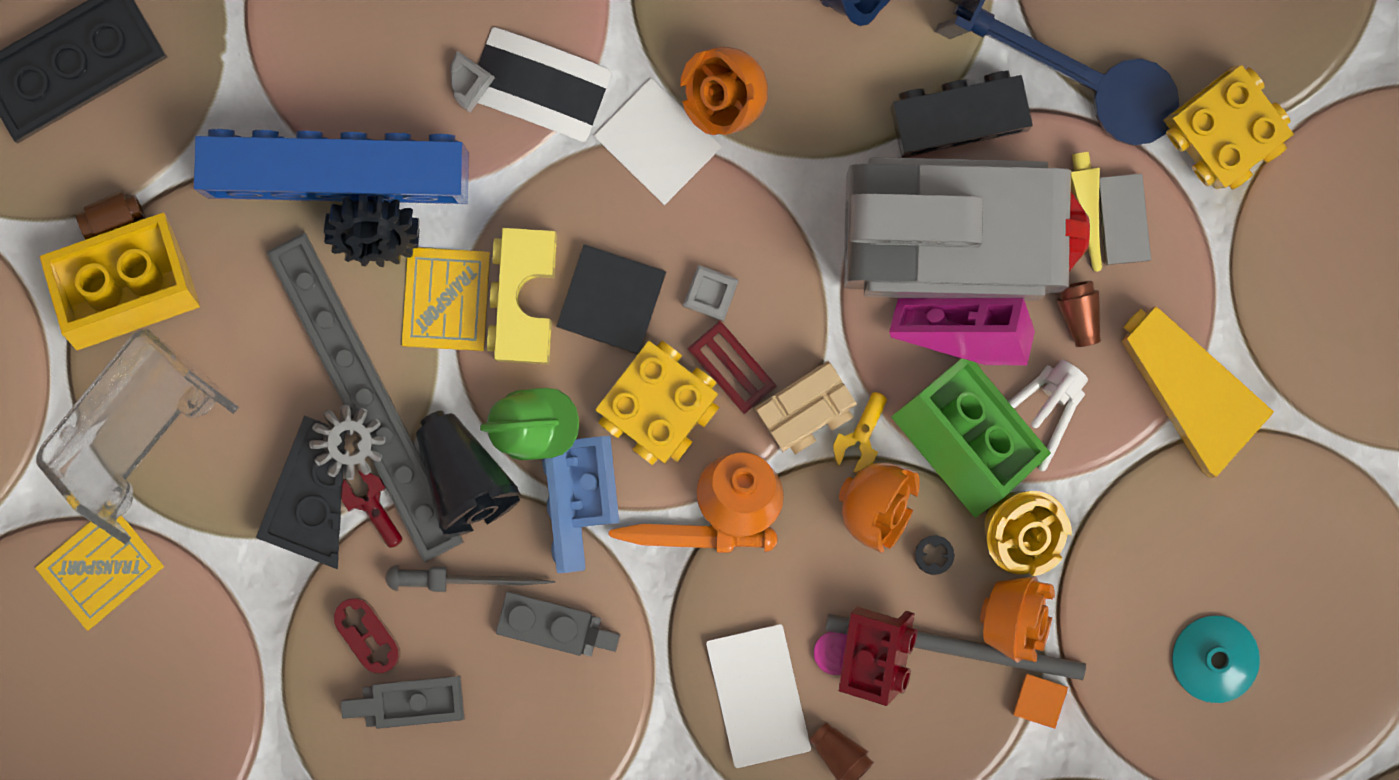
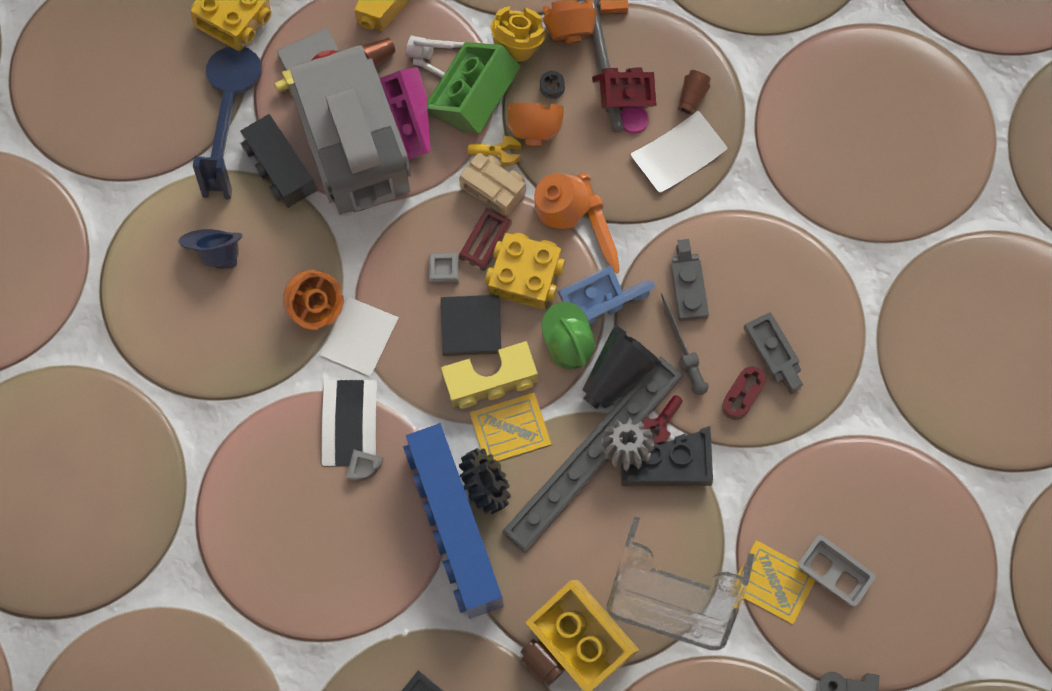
camera: 110 degrees left, 15 degrees down
none -> light grey piece [798,535,876,607]

